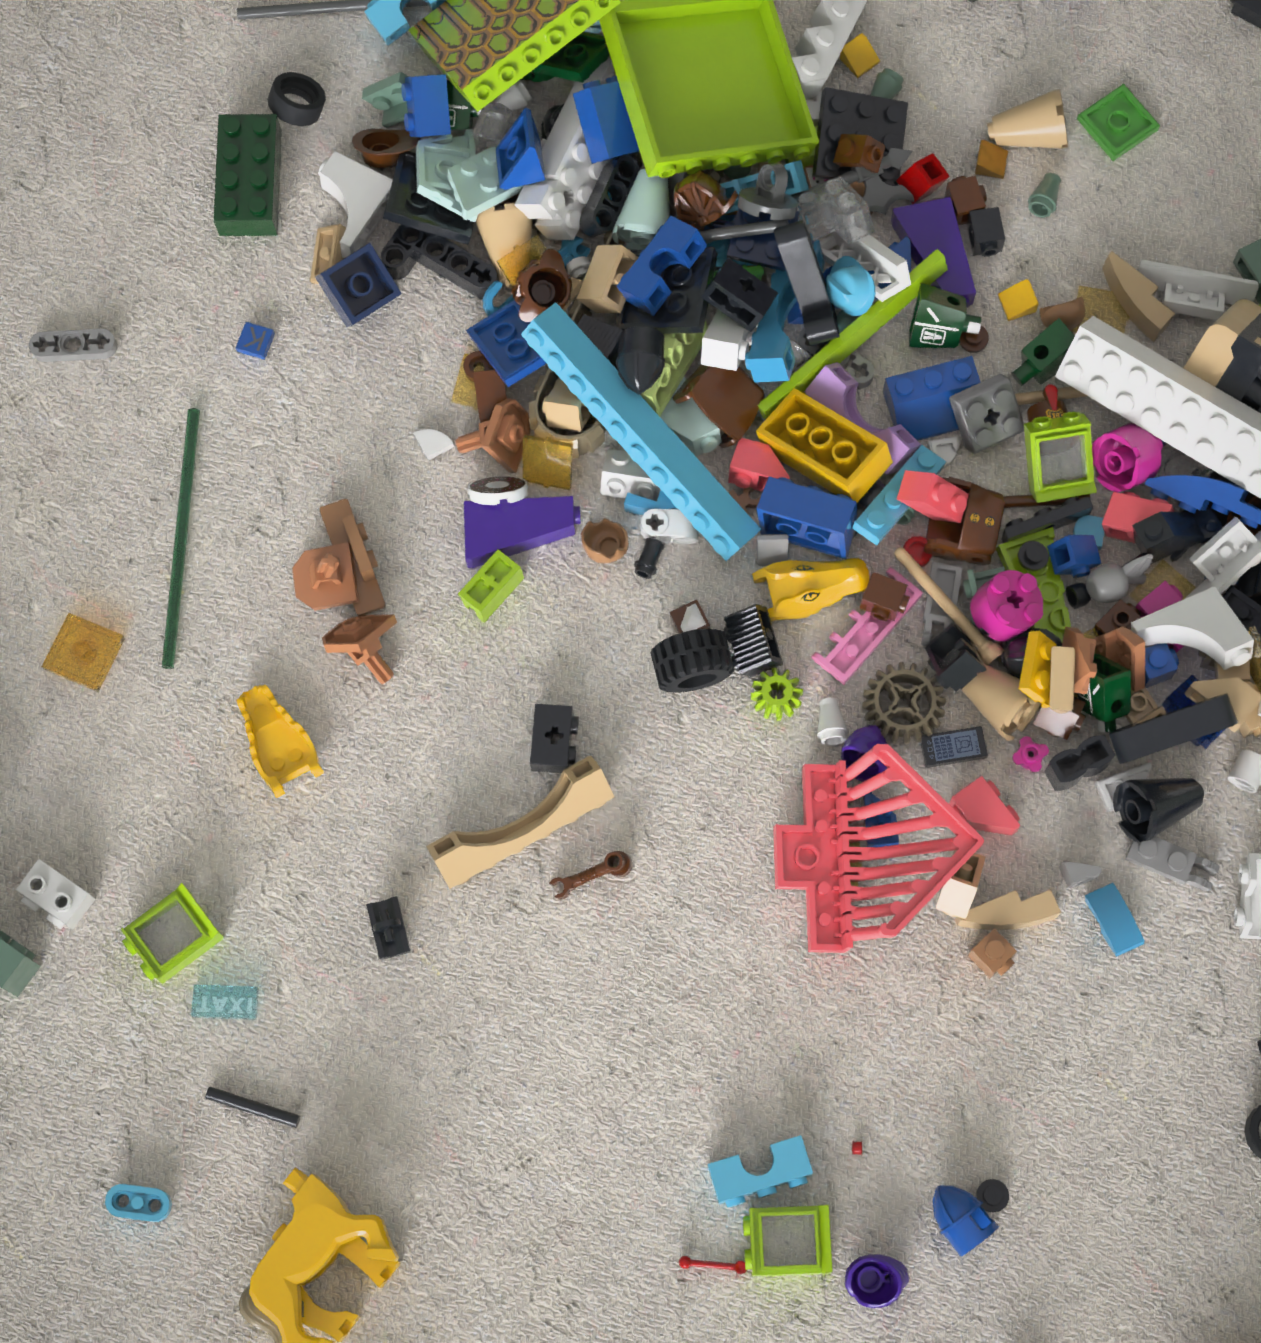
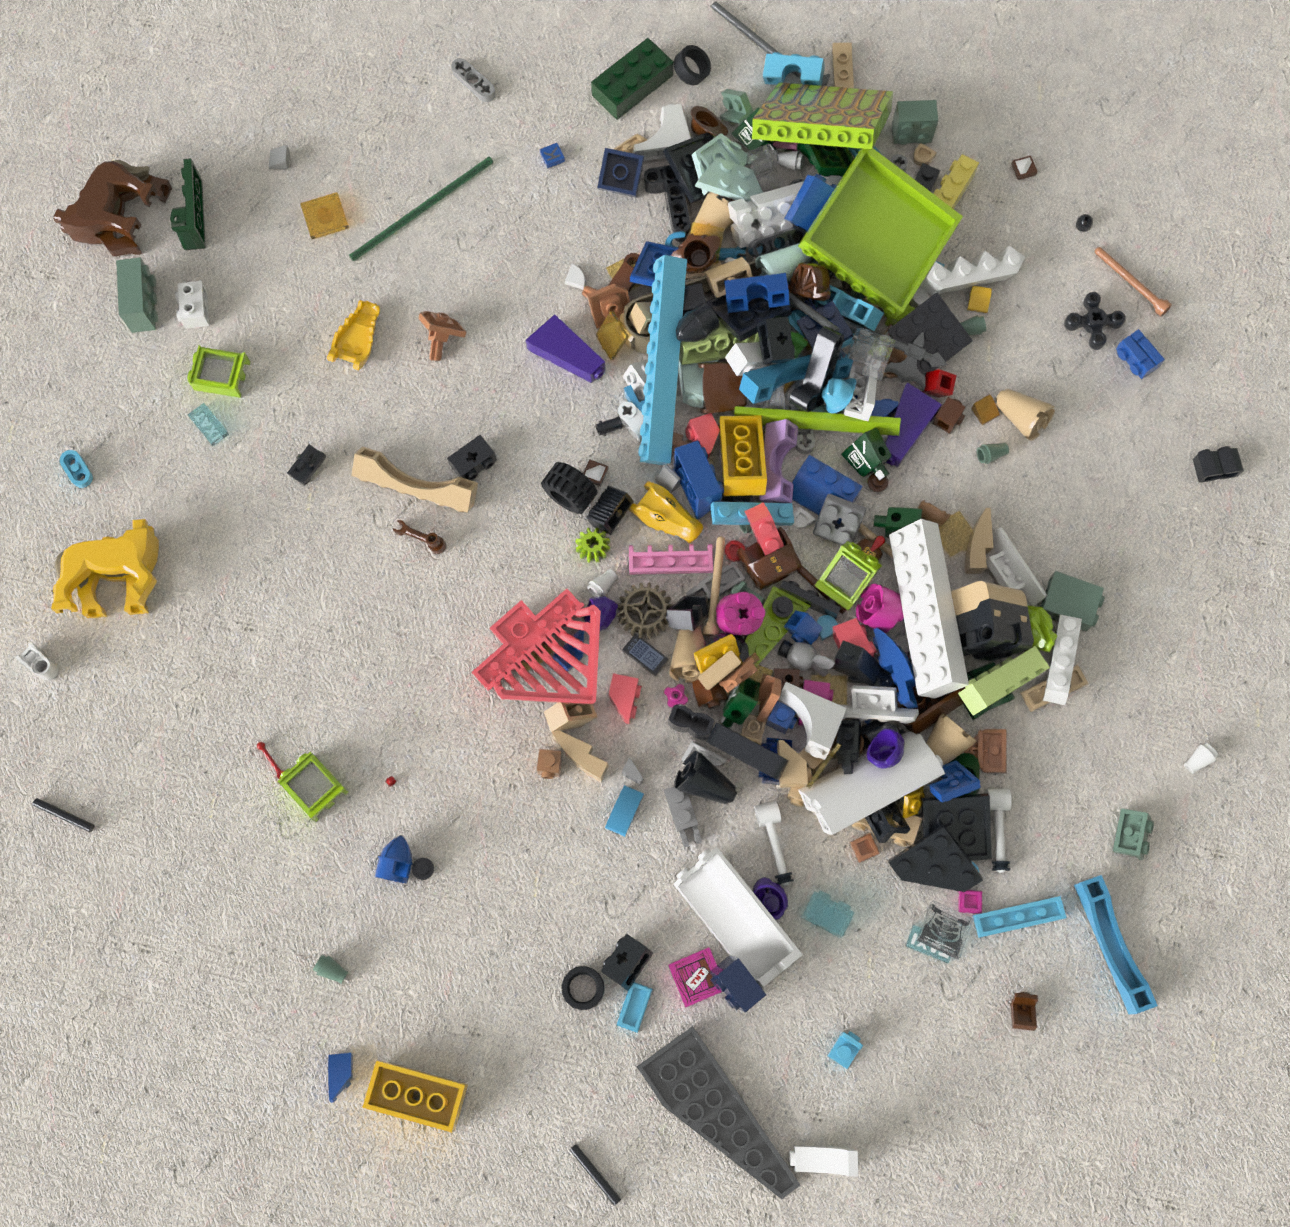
camera: 45 degrees right, 0 degrees up
black bar [205,1087,301,1128] -> none
nougat piece [292,542,359,611] -> none
medium nougat bracket [319,499,386,616] -> none
blue brick [401,74,451,137] -> none
lime hinge [458,549,524,623] -> none
white tile [467,476,528,505] -> none
blue slope [495,107,545,190] -> none
medium nougat hair [581,518,629,564] -> none
medium azure arch [707,1135,813,1208] -> none
dark grey tile [738,163,799,220] -> none
reddish brown bracket [833,134,885,173] -> none
dark purple hair [844,1254,910,1308] -> none
reddish brown brick [860,572,910,621] -> none
black brick [966,207,1005,257] -> none
yellow slope [998,279,1038,321] -> none
bright green tile [1077,84,1160,161] -> none

